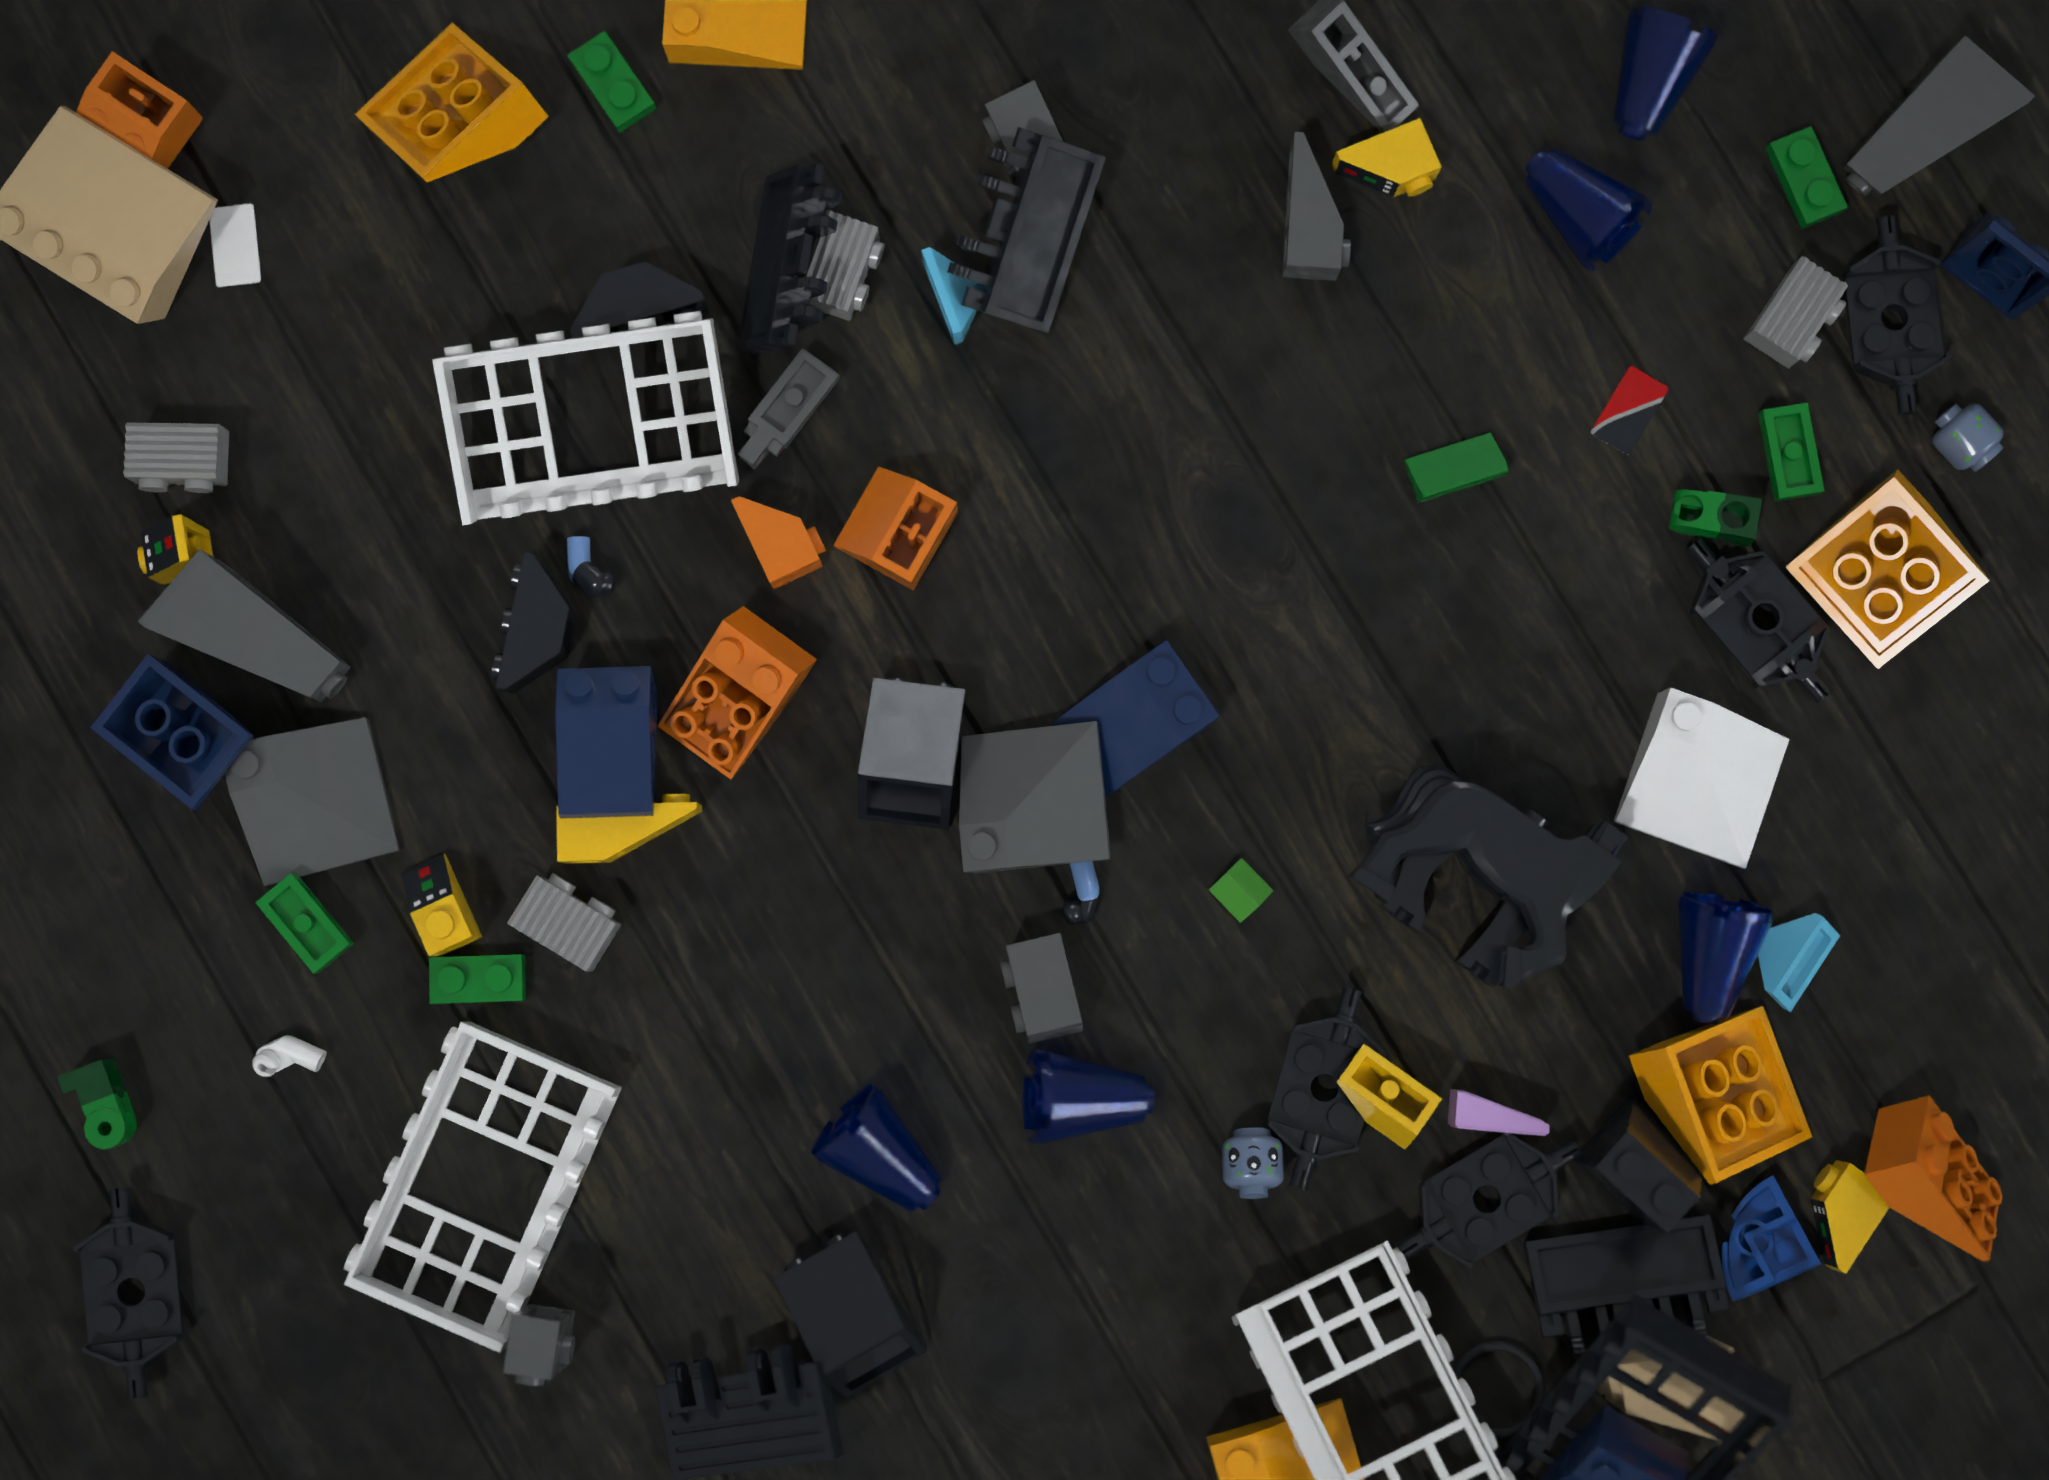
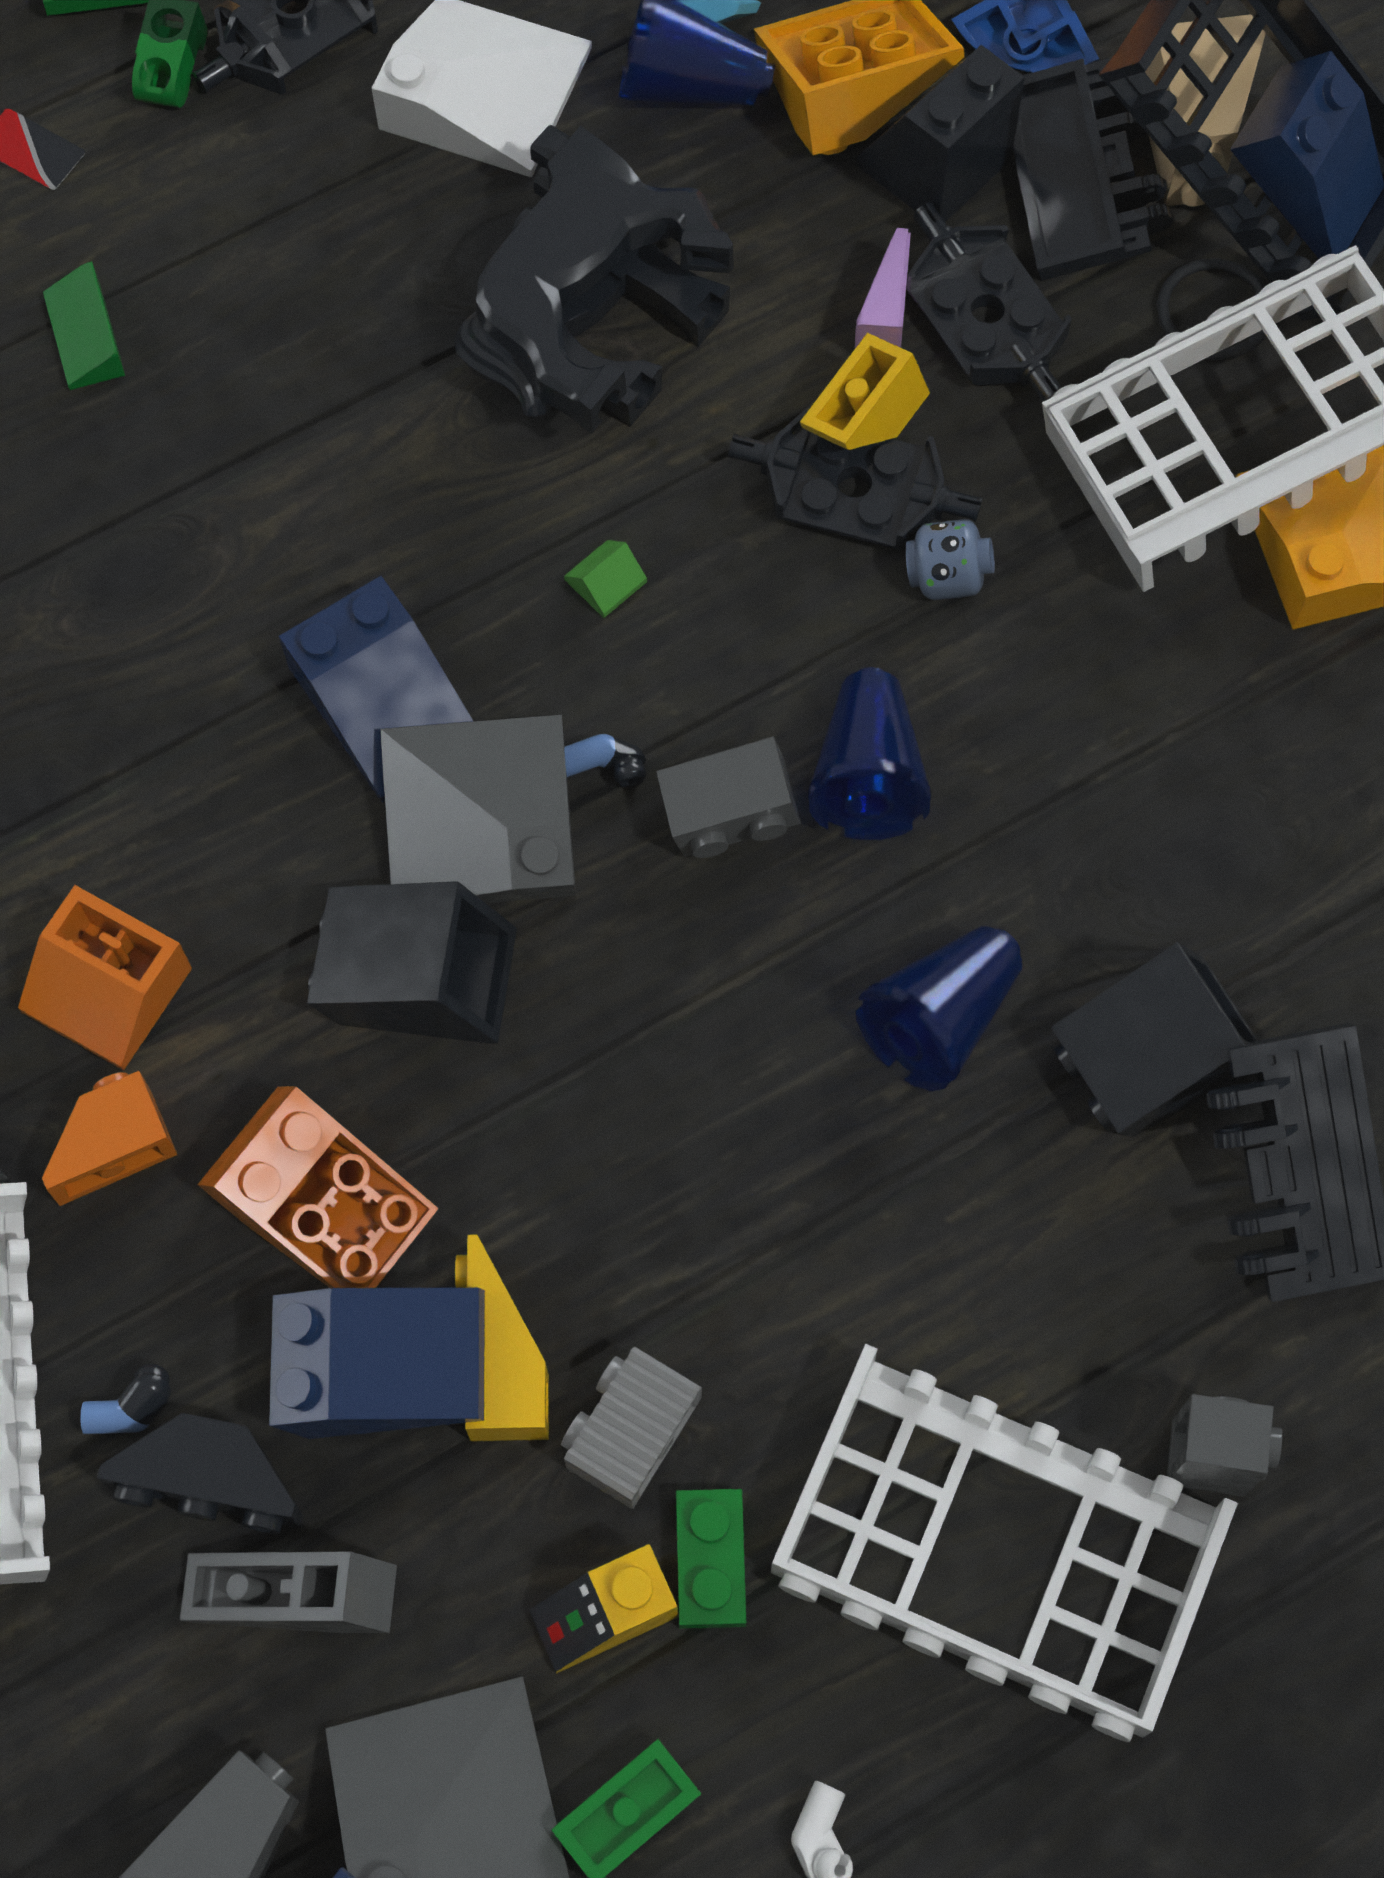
camera: 85 degrees left, 15 degrees down
none -> dark grey slope [180,1552,397,1633]

